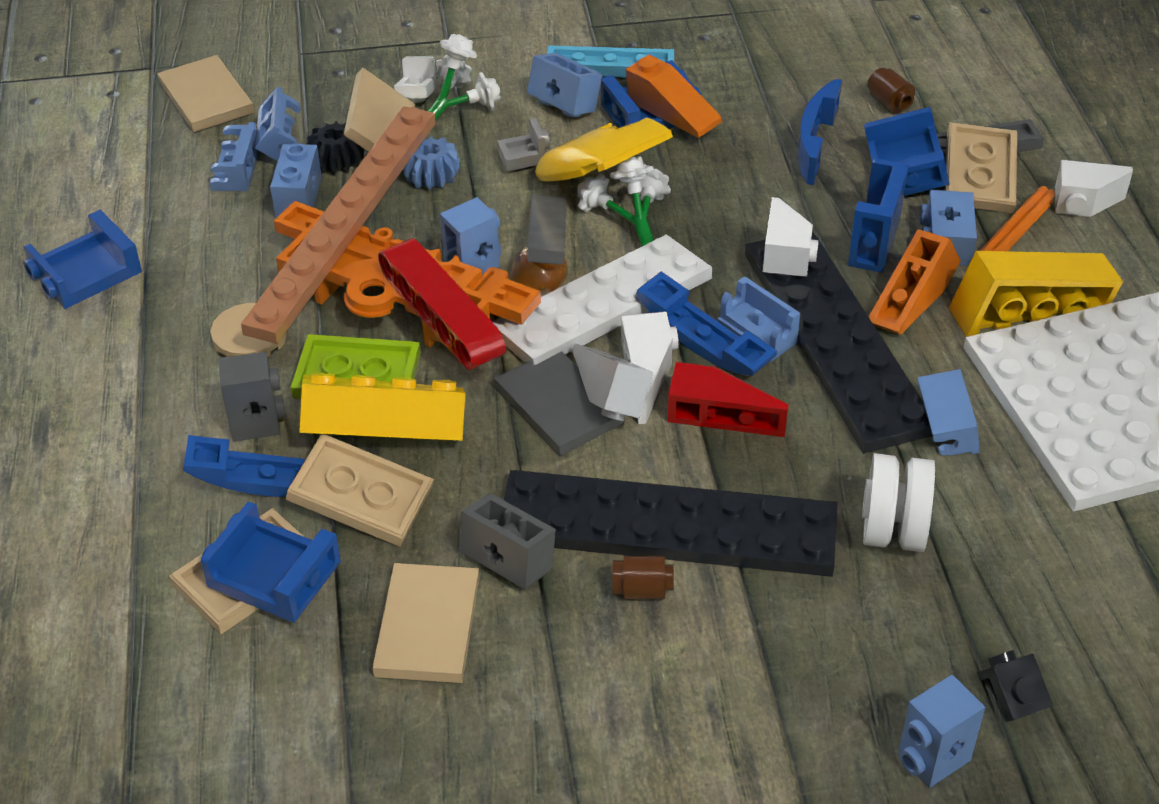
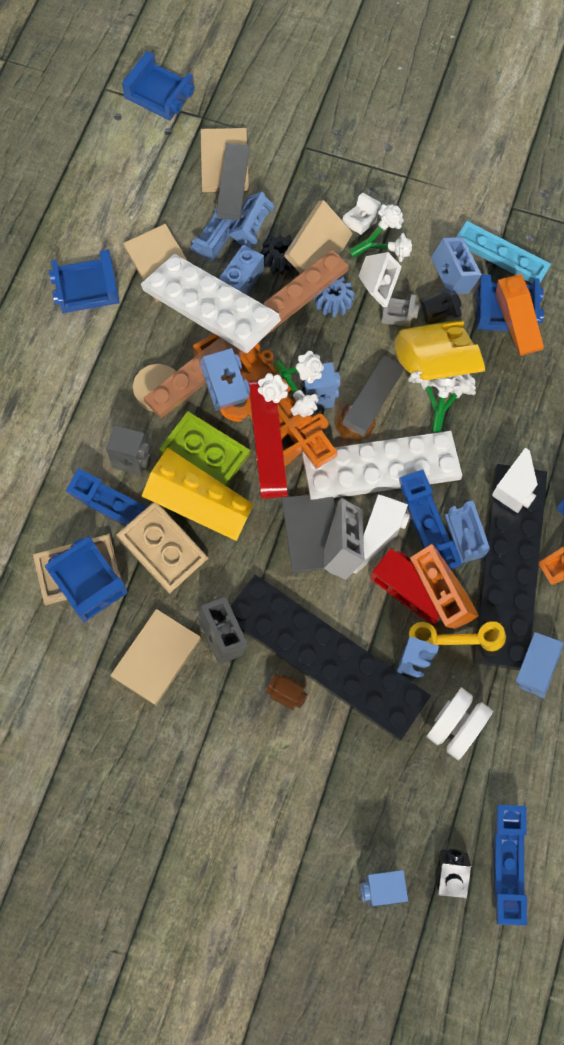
camera: 25 degrees right, 25 degrees up
none -> blue panel [122,51,195,121]
none -> tan tile [123,224,188,303]
none -> white plate [141,254,281,353]
none -> medium blue brick [199,348,250,411]
none -> dark grey tile [216,143,249,220]
none -> white plant [258,351,324,418]
none -> white slope [359,252,402,307]
none -> medium blue hinge [397,637,439,678]
none -> yellow piece [409,621,506,651]
none -> orange slope [410,544,479,629]
none -> black bracket [420,289,462,324]
none -> blue slope [494,805,527,926]

